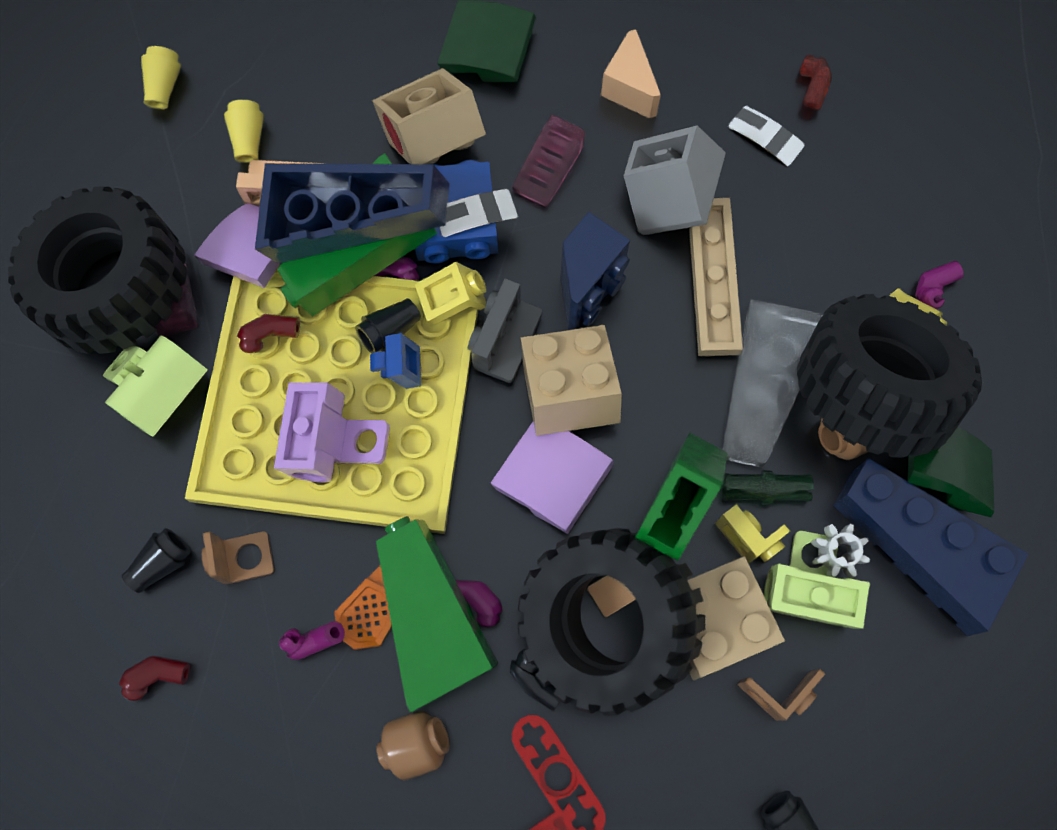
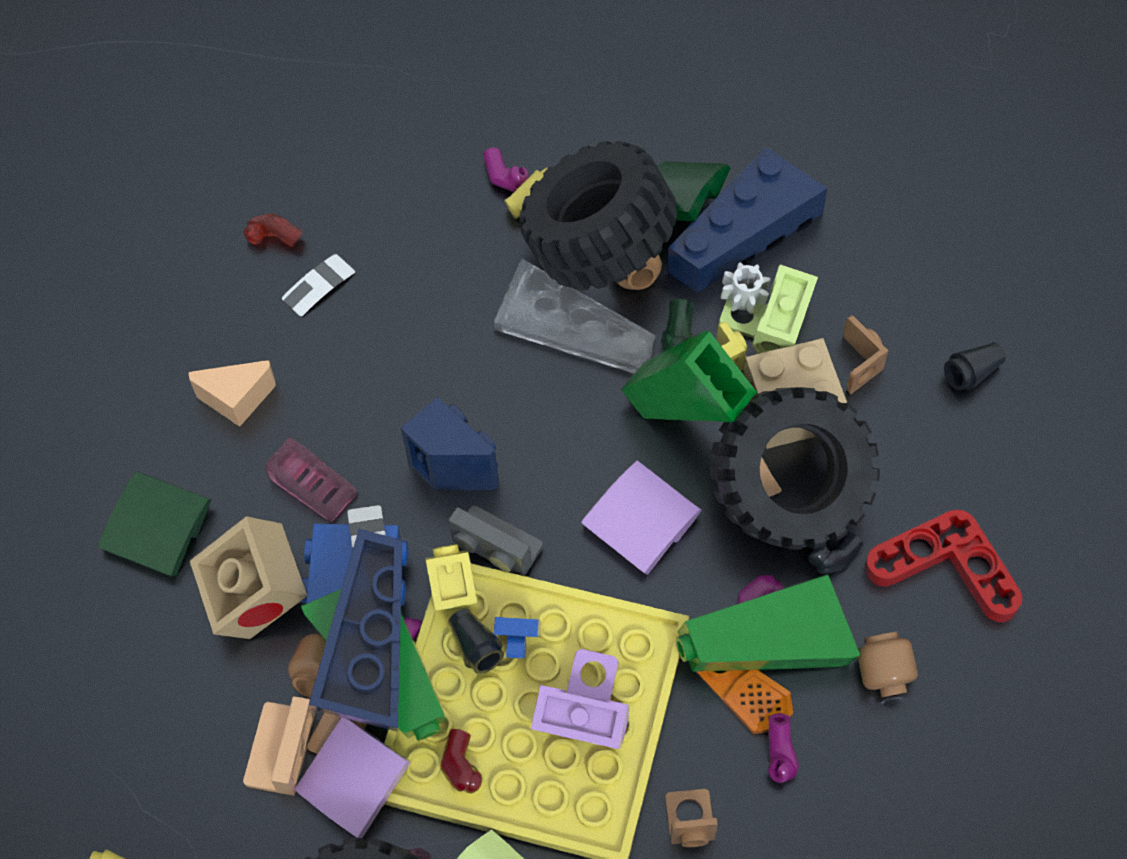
camera: 80 degrees left, 10 degrees down
light yellow cone [224,100,264,163] -> none
tan brick [521,325,622,436] -> none
light grey slope [624,126,726,235] -> none
tan plate [689,198,743,356] -> none

